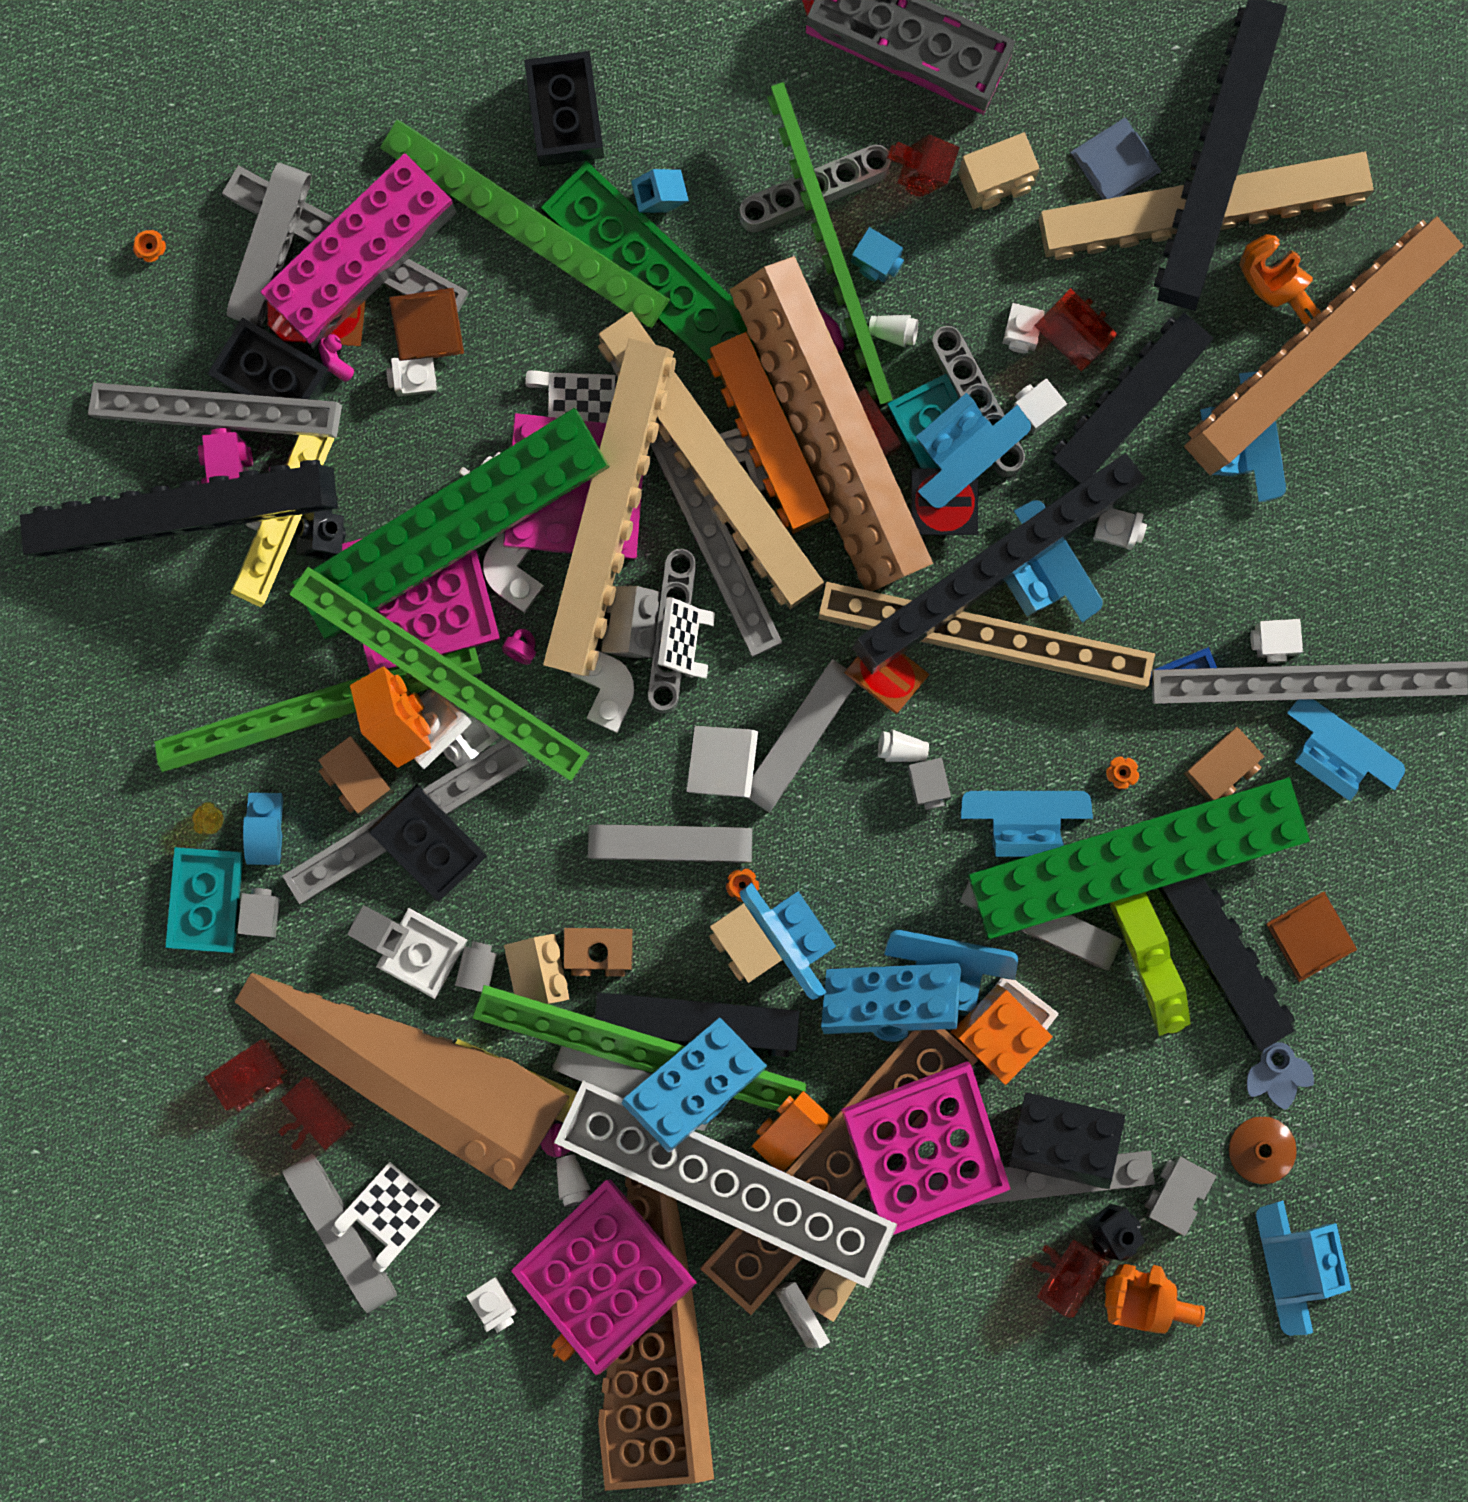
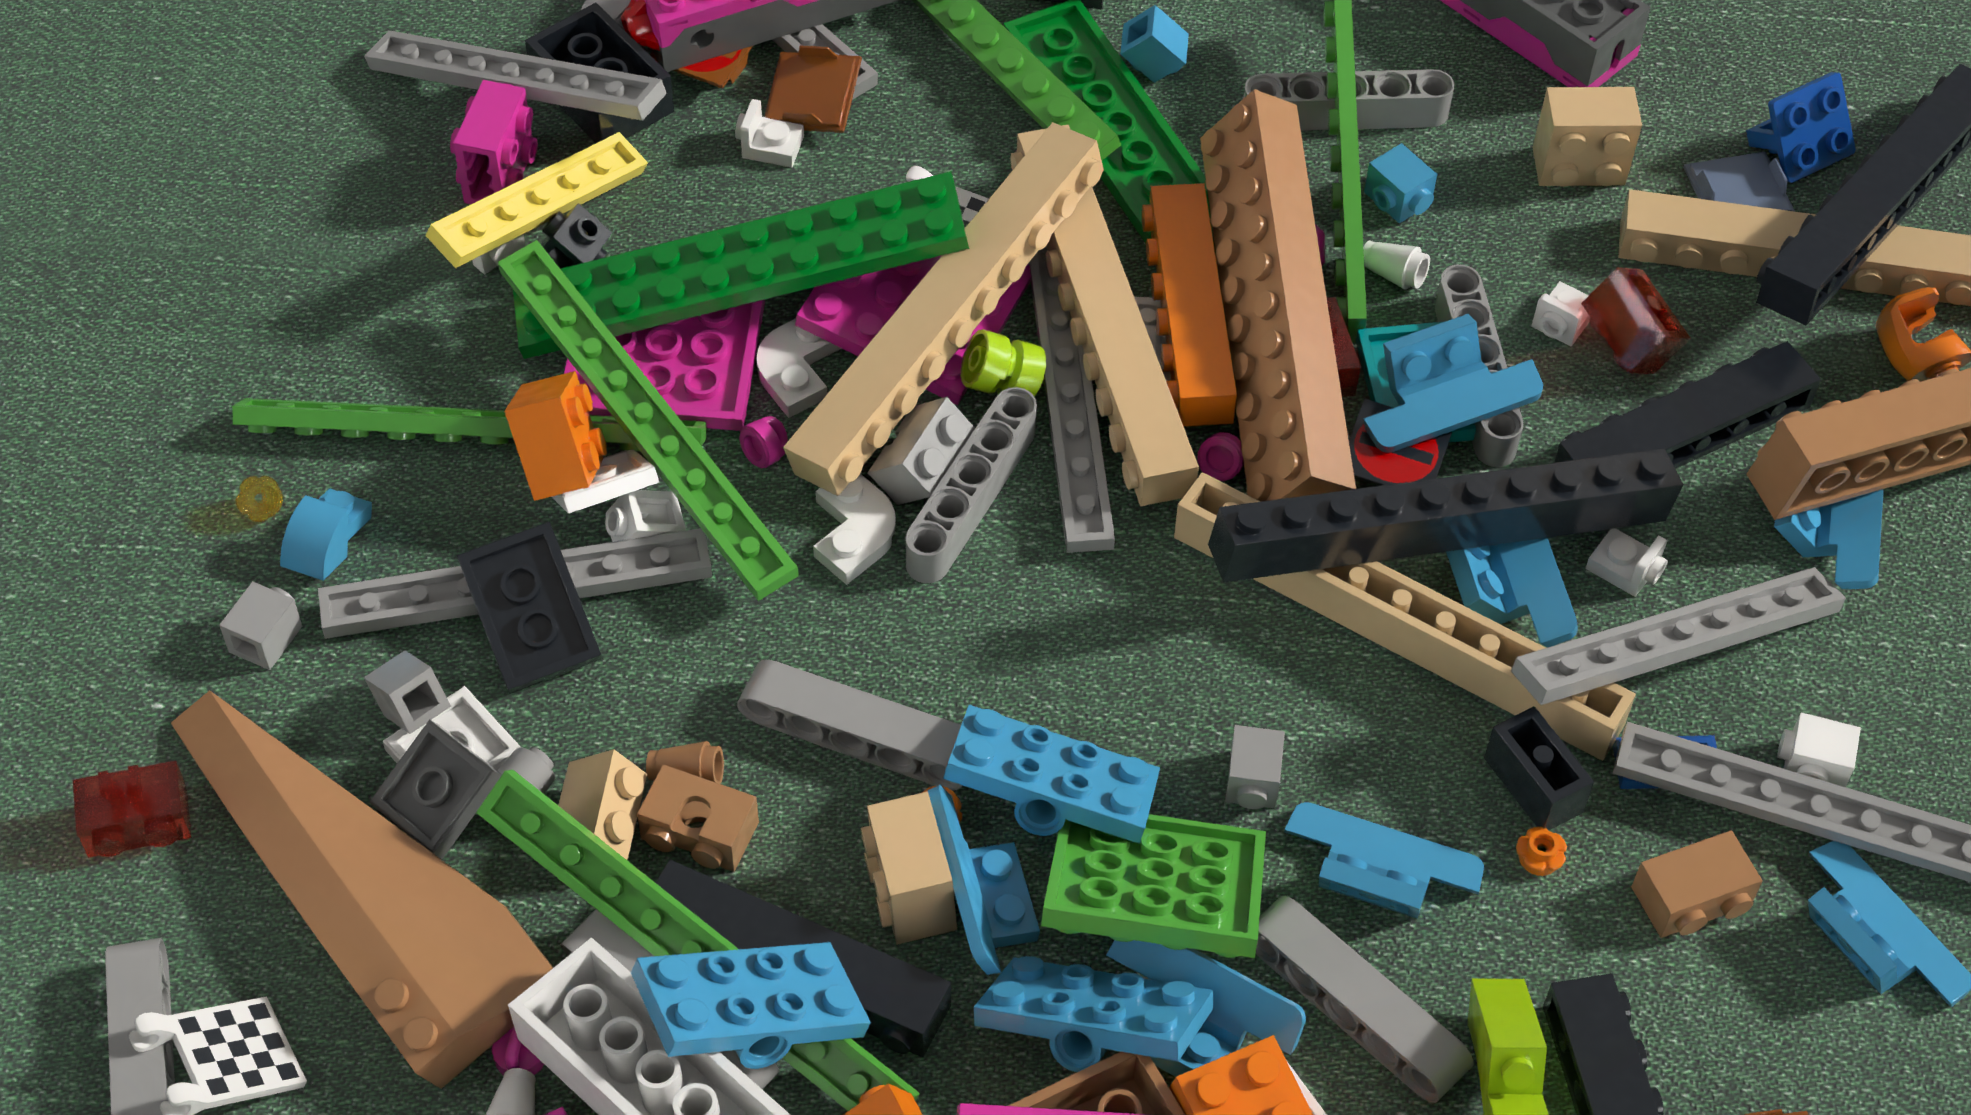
camera: 20 degrees right, 30 degrees down
black brick [20,460,338,558] -> none
teal plate [165,847,243,953] -> none
clear red brick [278,1076,355,1150] -> none
dark pink arm [318,334,354,382] -> none
medium nougat brick [318,736,393,816] -> none
white flag [658,597,715,679] -> none
white tile [687,726,758,798] -> none
light grey beam [748,659,857,813] -> none
piece [844,654,930,715] -> none
white cone [878,729,929,762] -> none
clear red brick [886,135,960,197] -> none
green plate [968,777,1310,940] -> none
white brick [1013,378,1067,434] -> none
none -> dark grey tile [369,719,502,859]
none -> medium nougat cone [646,741,724,784]
none -> dark azure plate [943,705,1160,843]
none -> lime wheel [961,329,1046,397]
none -> bright green plate [1041,814,1266,958]
none -> dark pink tile [1197,432,1244,481]
none -> black brick [1484,706,1594,830]
none -> light grey plate [1511,567,1846,705]
none -> blue bracket [1746,72,1856,183]

